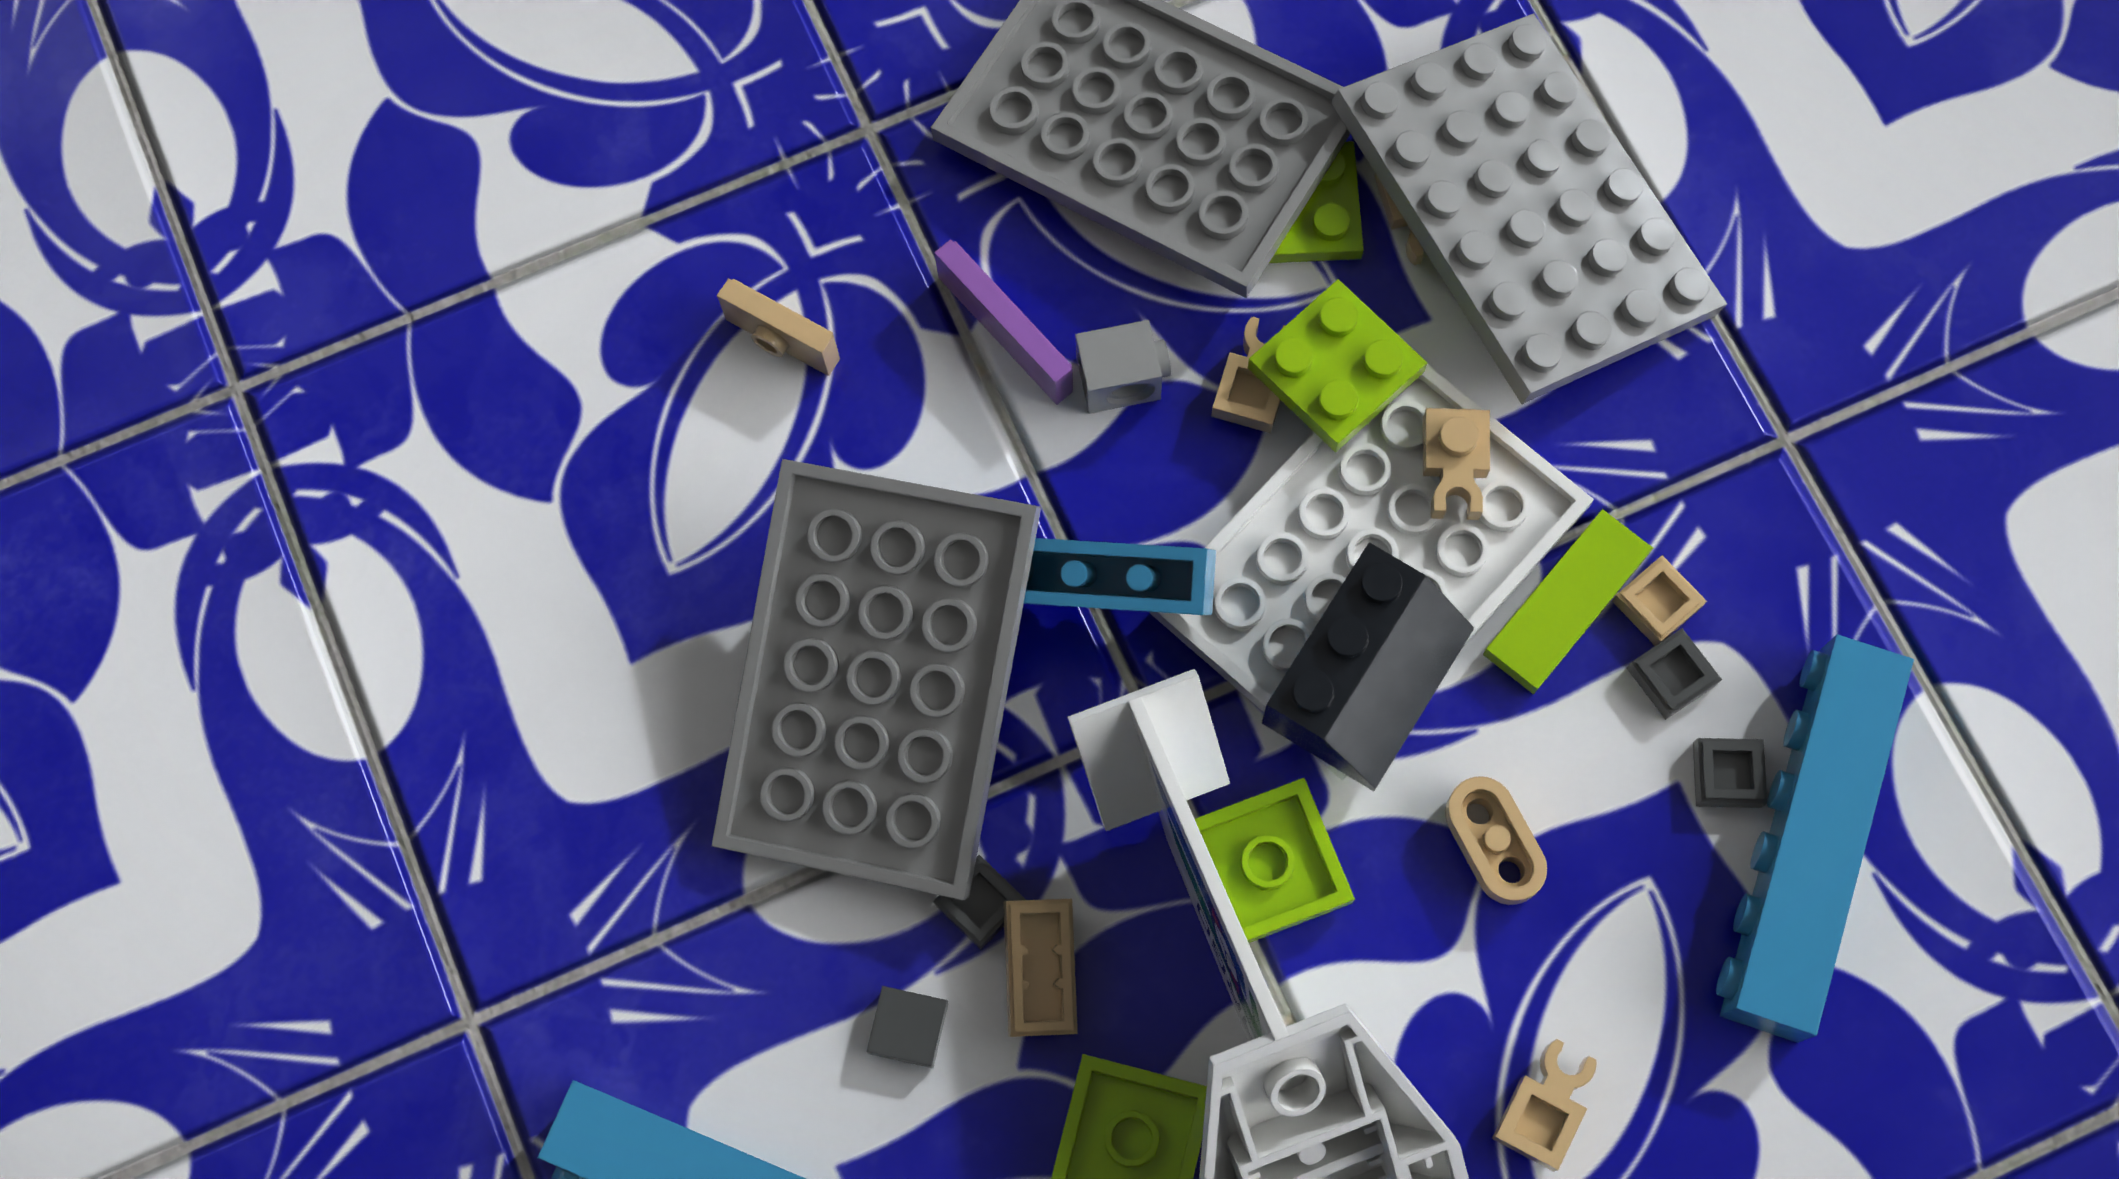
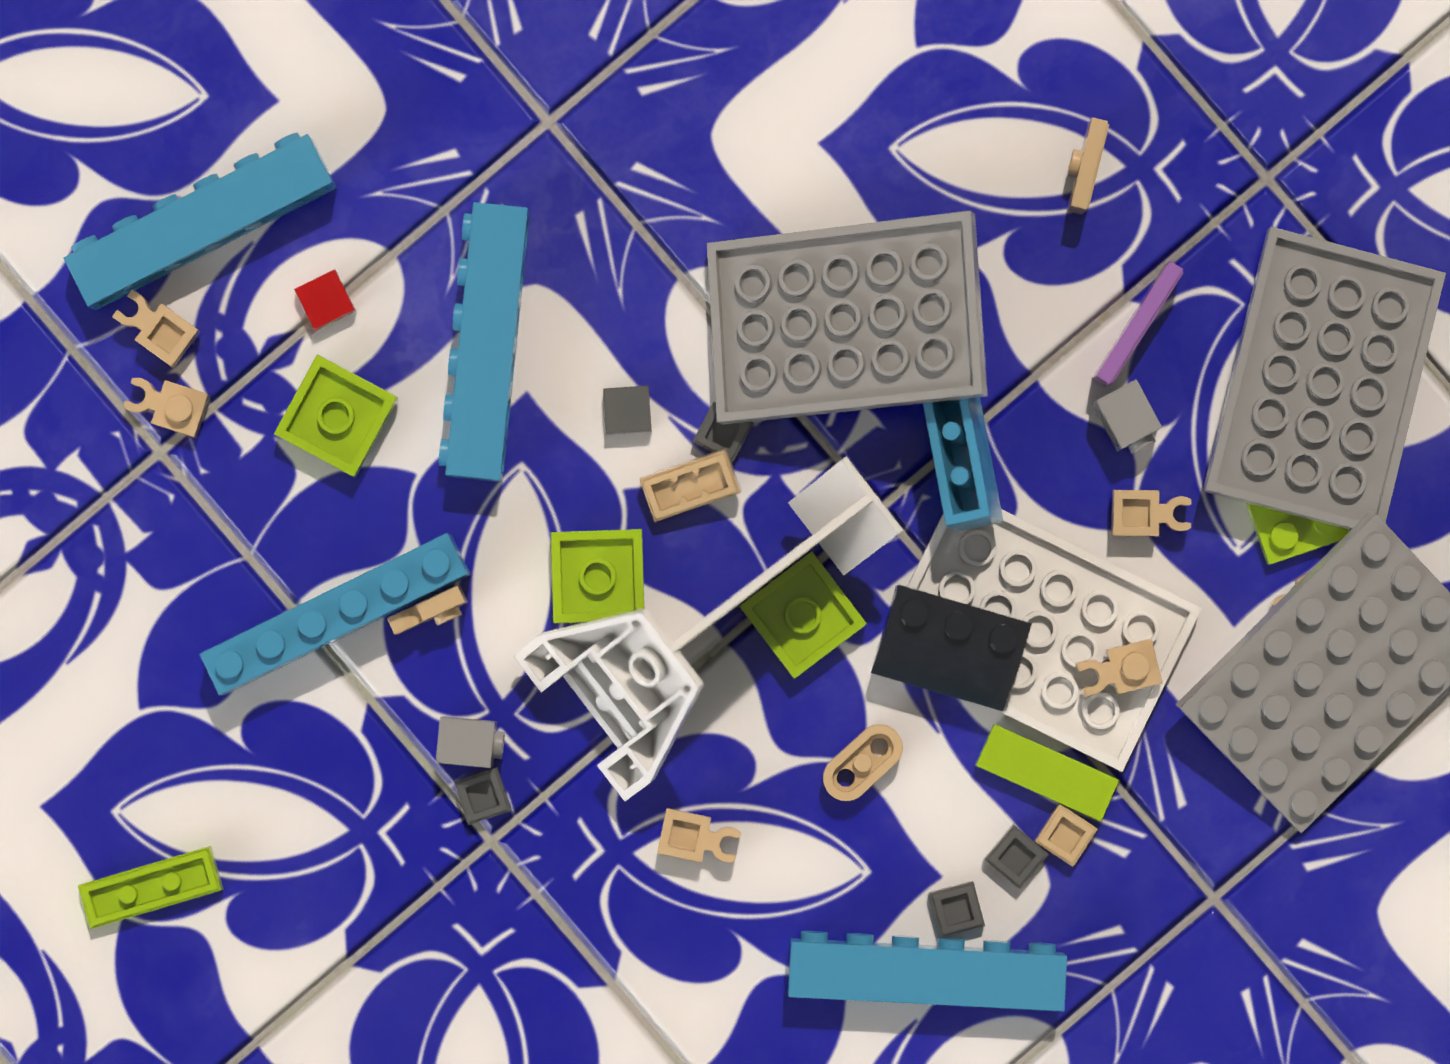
camera: 70 degrees right, 15 degrees up
lime plate [1248,279,1427,453] -> none

